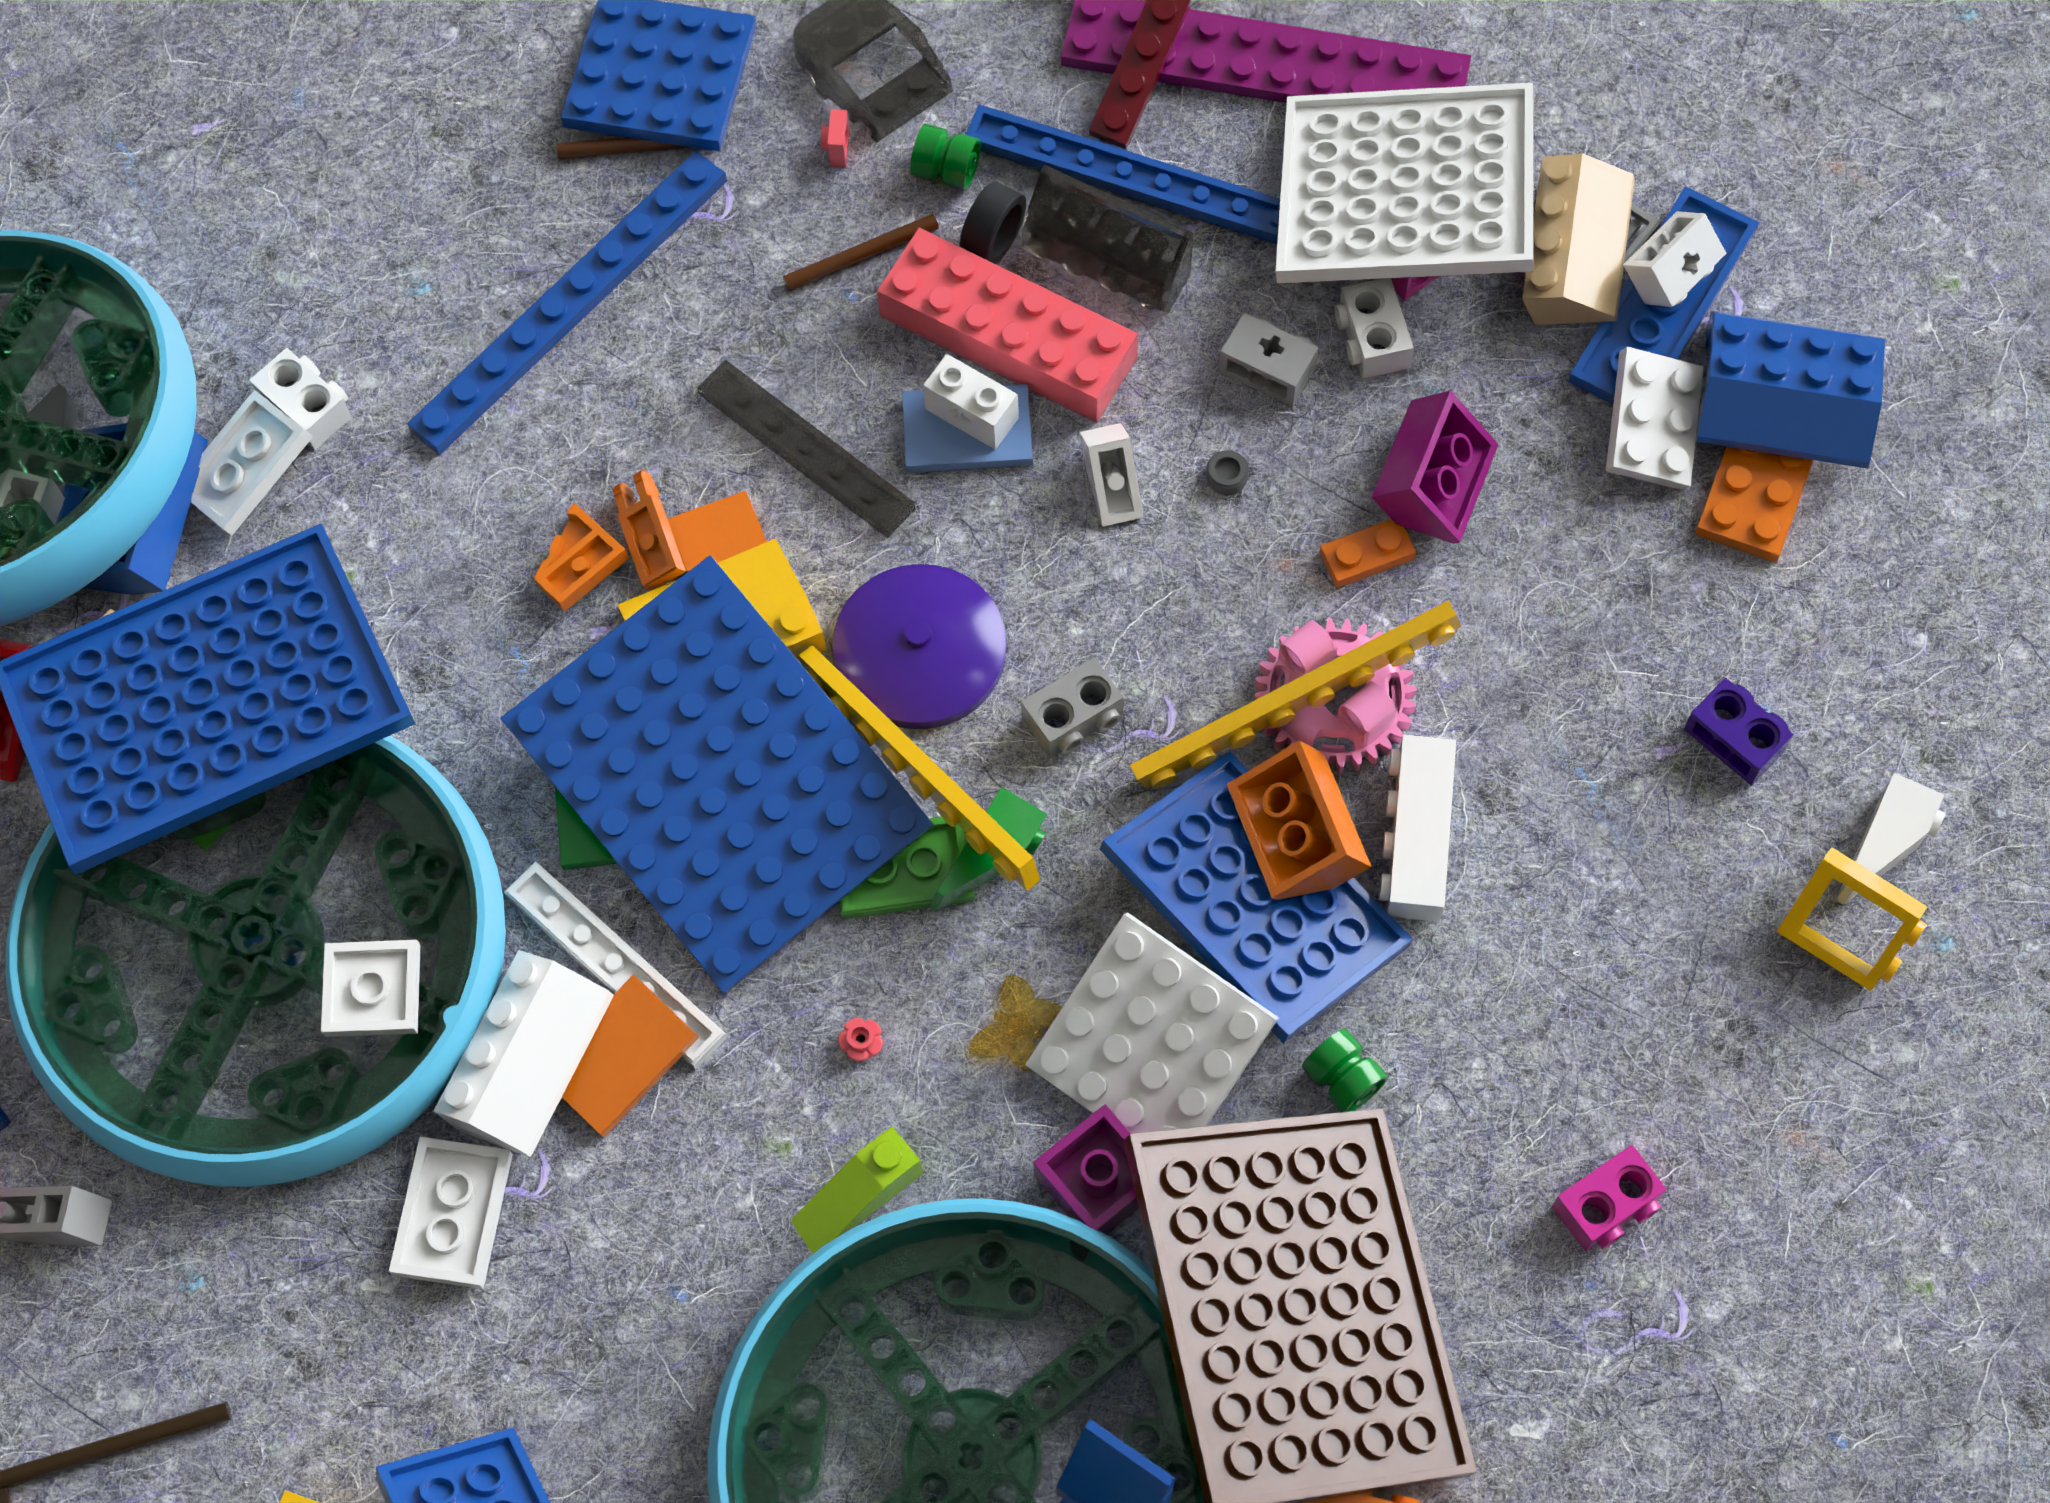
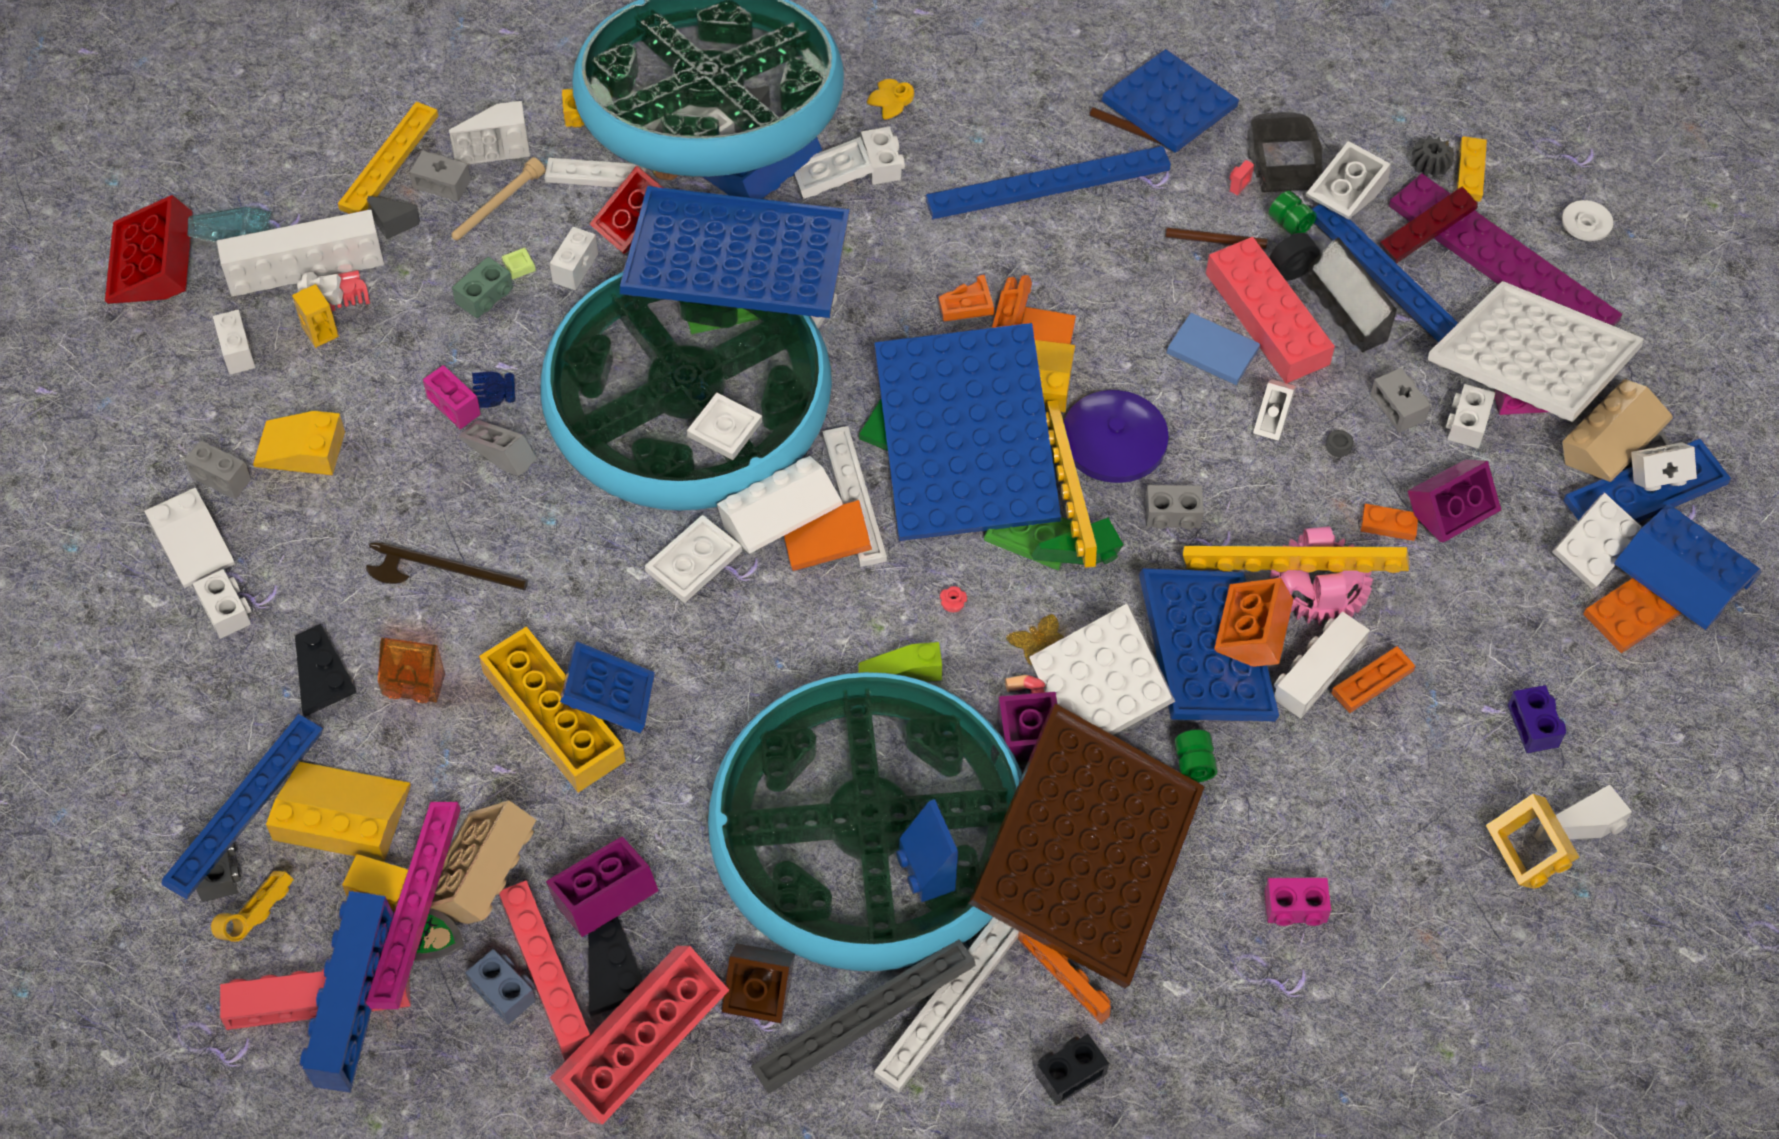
camera: 30 degrees right, 10 degrees down
clear smoke tile [697,360,915,538] -> none
white brick [923,354,1019,450] -> none
none -> yellow plate [867,79,915,120]
none -> arm [1005,675,1046,694]
none -> white slope [1306,141,1391,220]
none -> orange plate [1331,646,1416,713]

